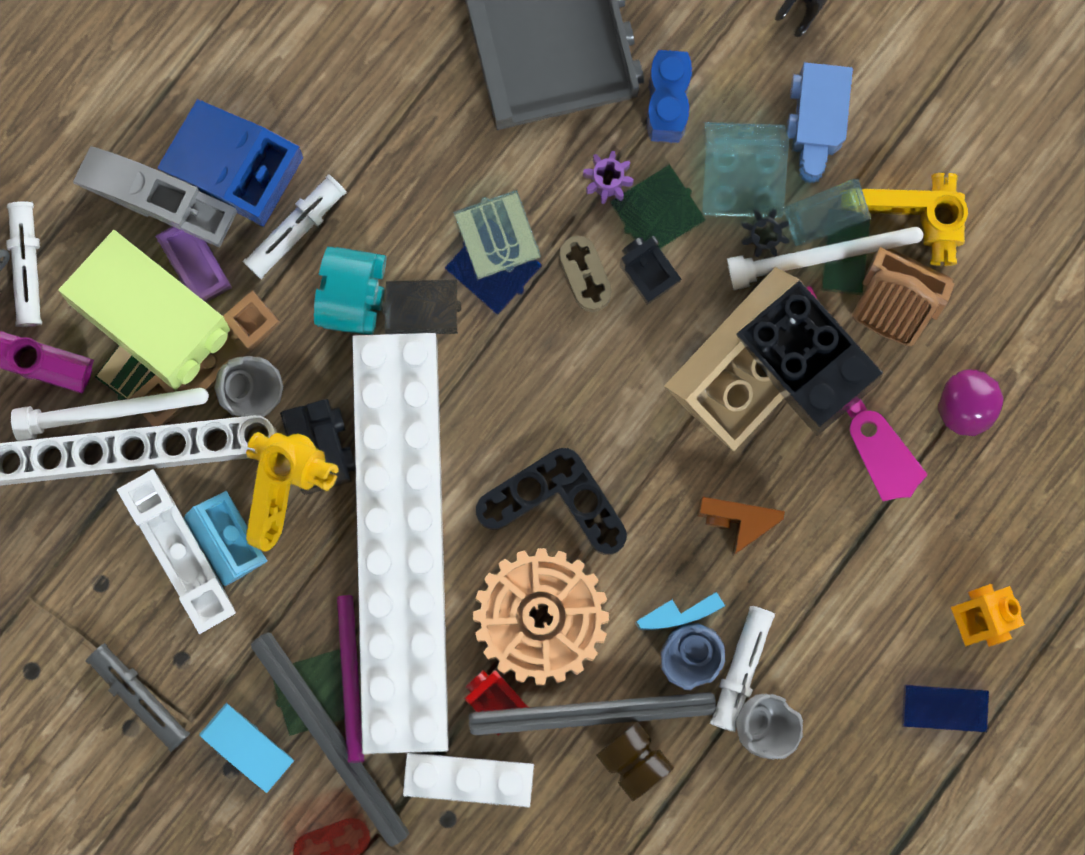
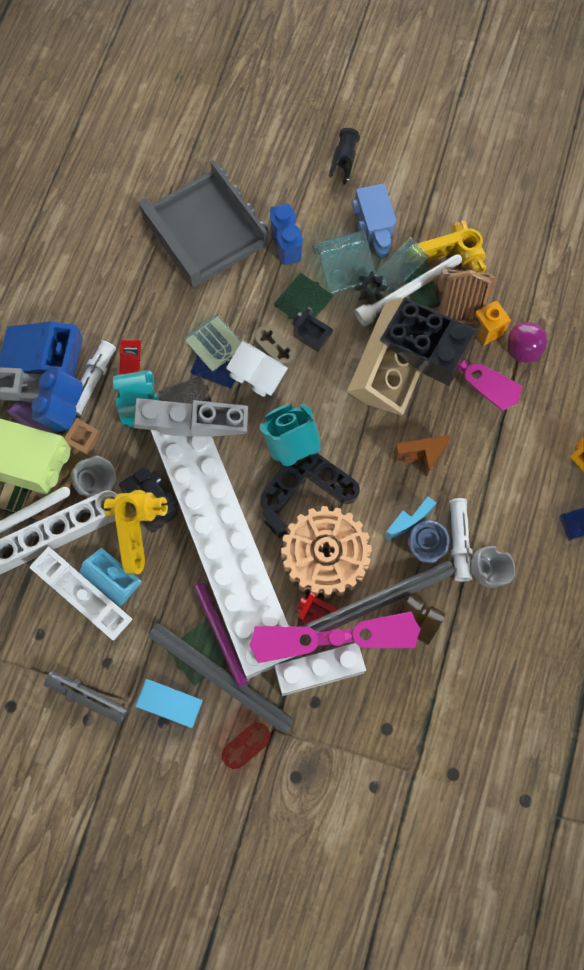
camera: 20 degrees left, 10 degrees down
medium lavender gear [583,151,634,204] -> none
none -> blue brick [32,368,83,432]
none -> red sticker [119,340,141,375]
none -> light grey slope [134,398,248,436]
none -> white brick [226,341,288,397]
none -> dark pink piece [249,612,421,663]
none -> teal brick [260,404,321,466]
none -> black tile [262,507,288,539]
none -> light orange bracket [475,301,511,346]

